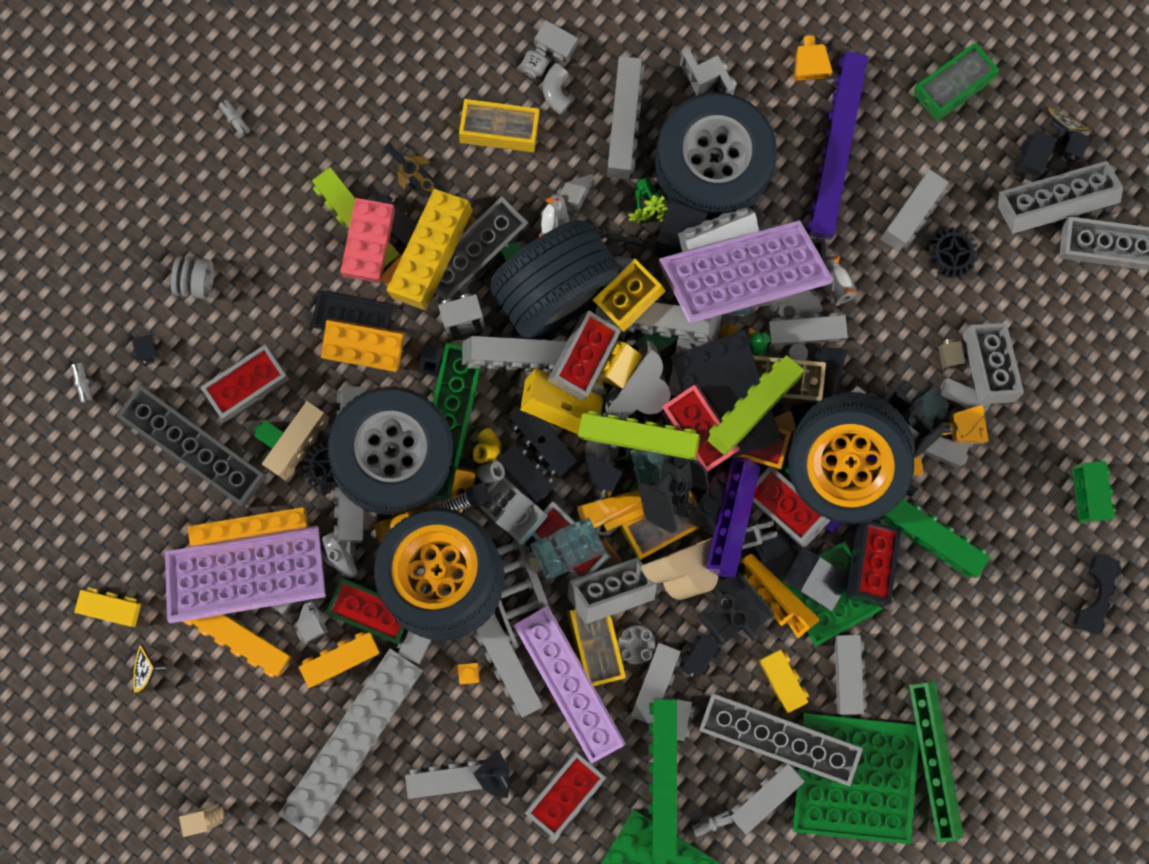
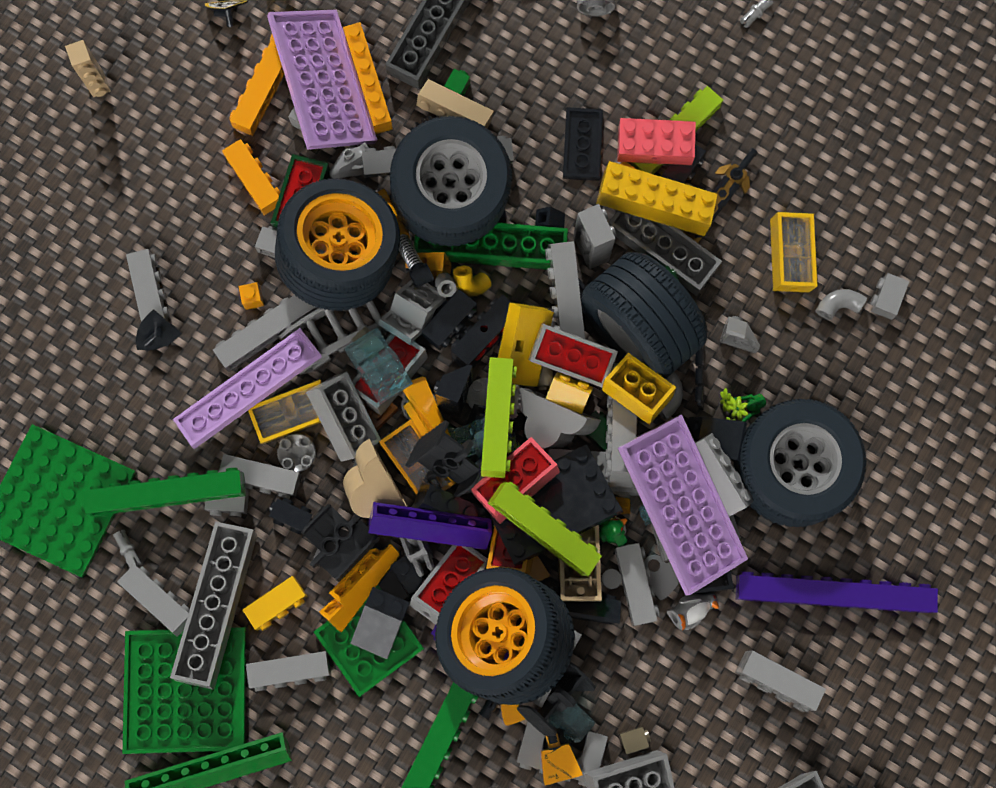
camera: 85 degrees right, 5 degrees down
red brick [200,345,289,422] -> none
light grey brick [278,648,424,837] -> none
light grey slope [296,599,328,643] -> none
light orange brick [321,318,405,372] -> none
light grey head [521,49,549,78] -> none
red brick [525,751,606,839] -> none
animal [538,193,569,238] -> none
light grey brick [607,57,645,179] -> none
light grey bracket [680,49,736,95] -> none
light orange torso [794,36,832,81] -> none
brick [846,521,901,608] -> none
brick [913,42,999,122] -> none
black gear [927,227,979,279] -> none

